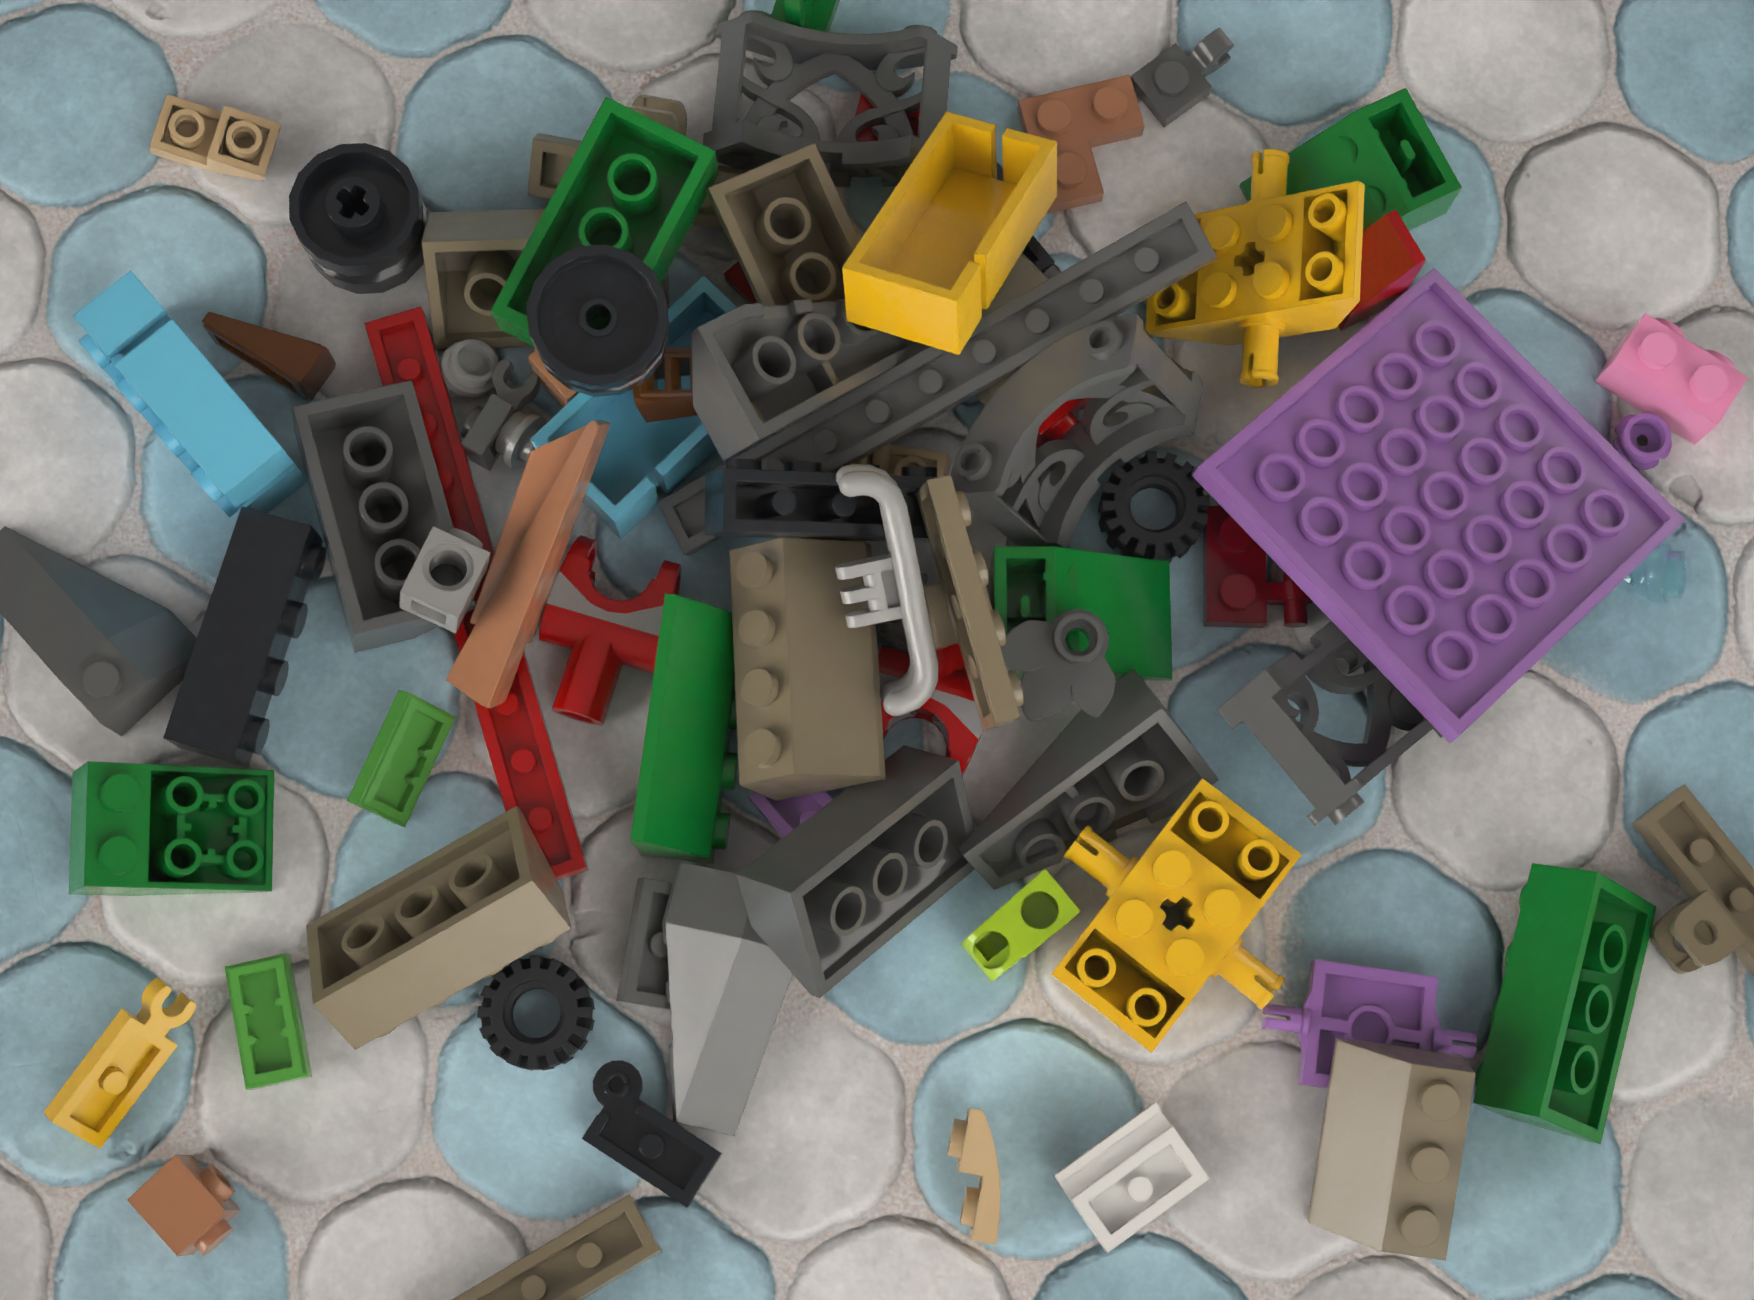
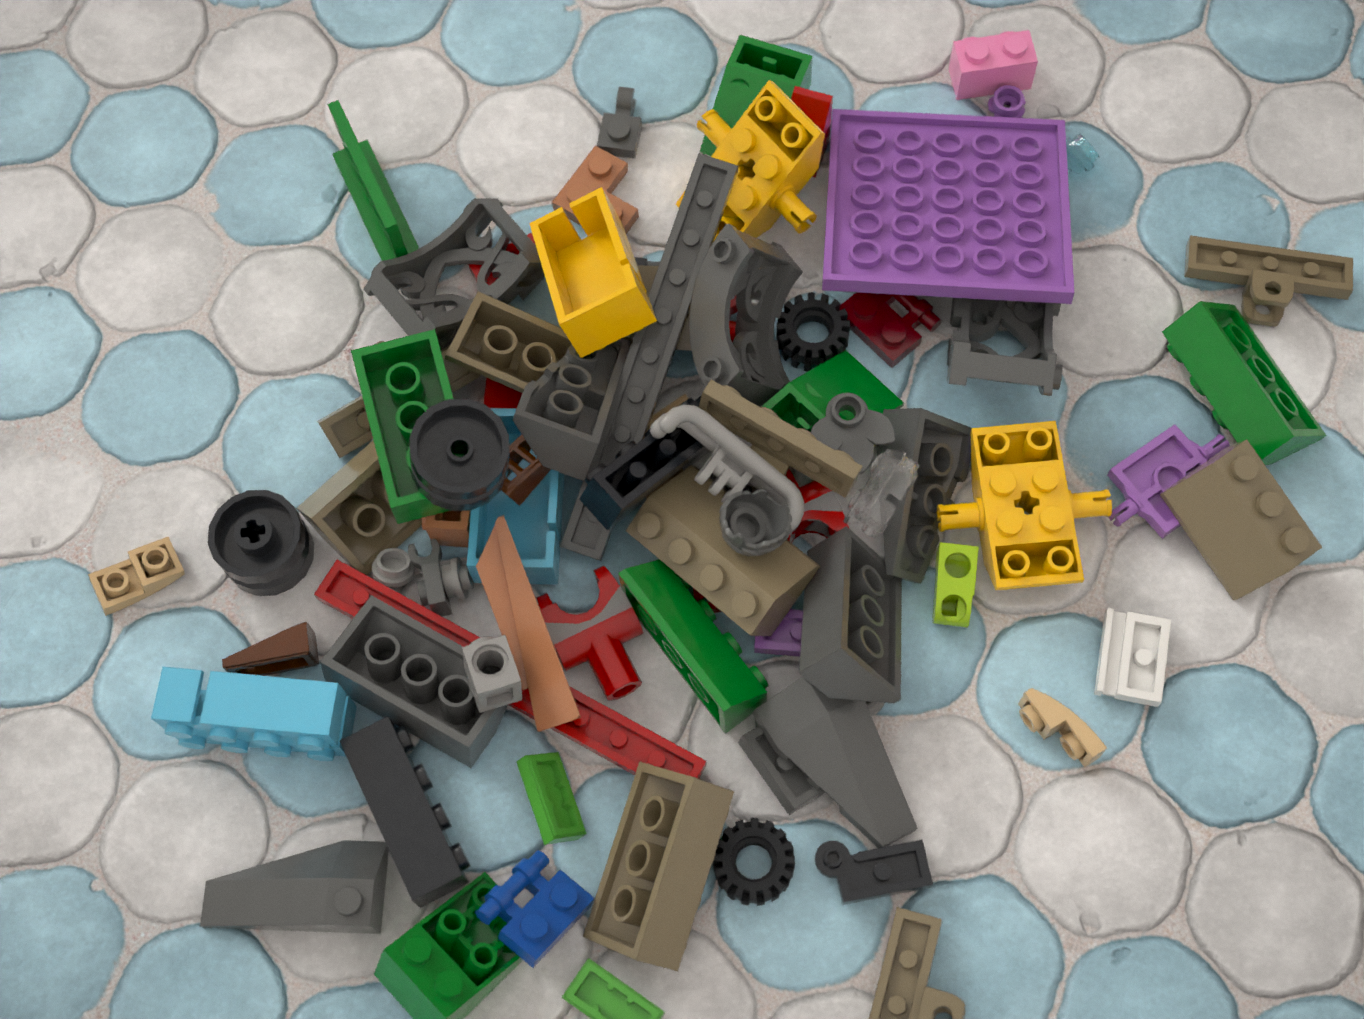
camera: 35 degrees left, 10 degrees down
none -> blue plate [476,850,595,968]
none -> dark grey hair [719,489,793,556]
none -> clear hinge [843,449,920,538]

